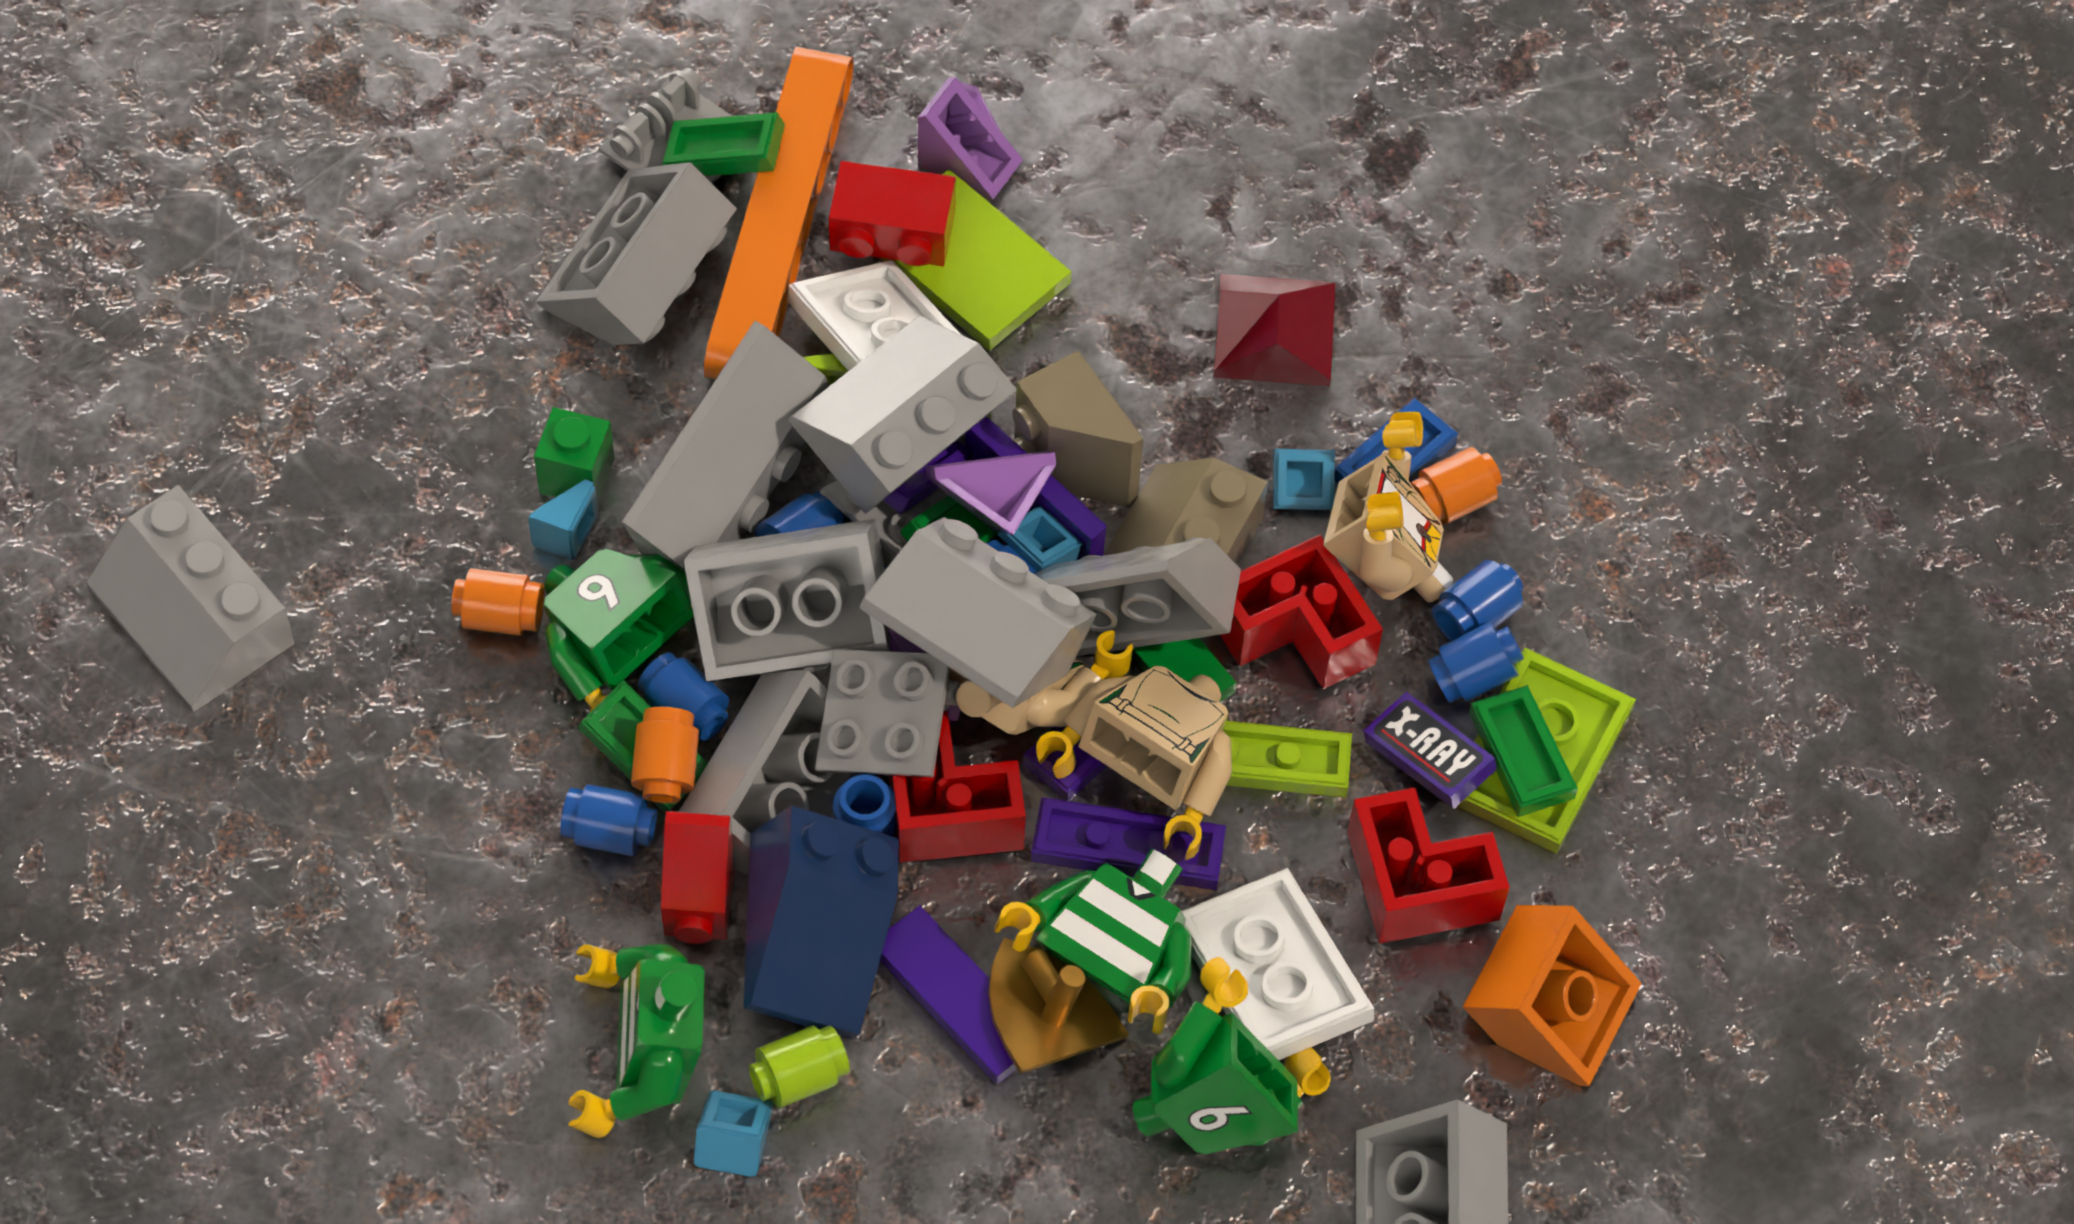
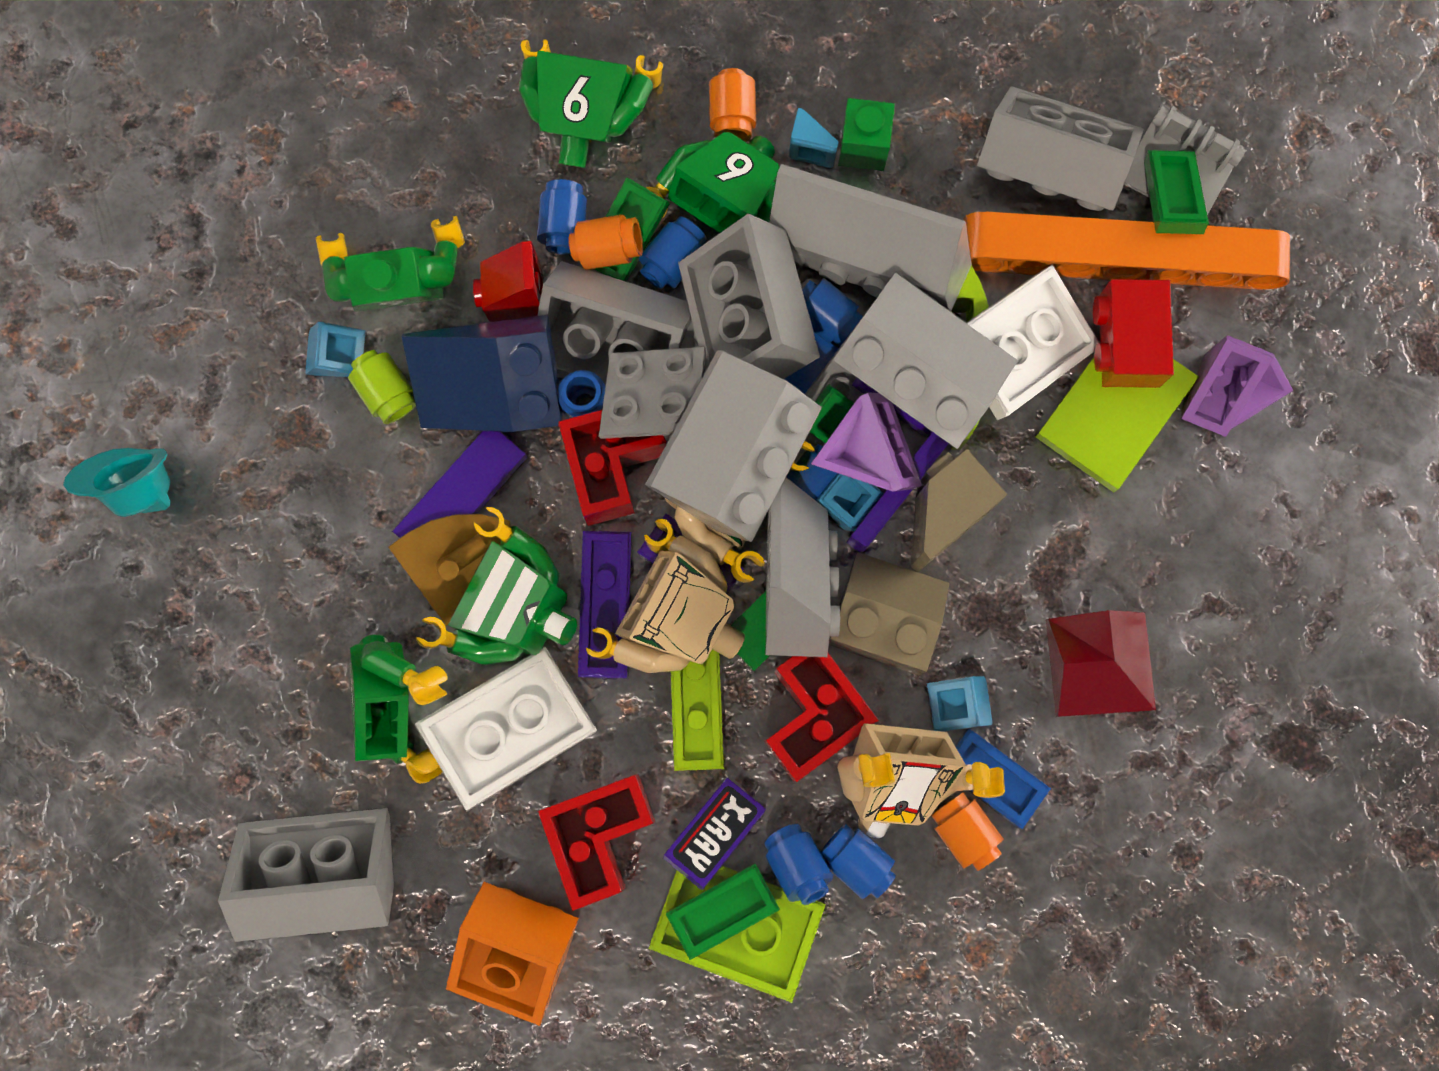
camera: 85 degrees right, 20 degrees up
none -> green torso [519,39,663,168]

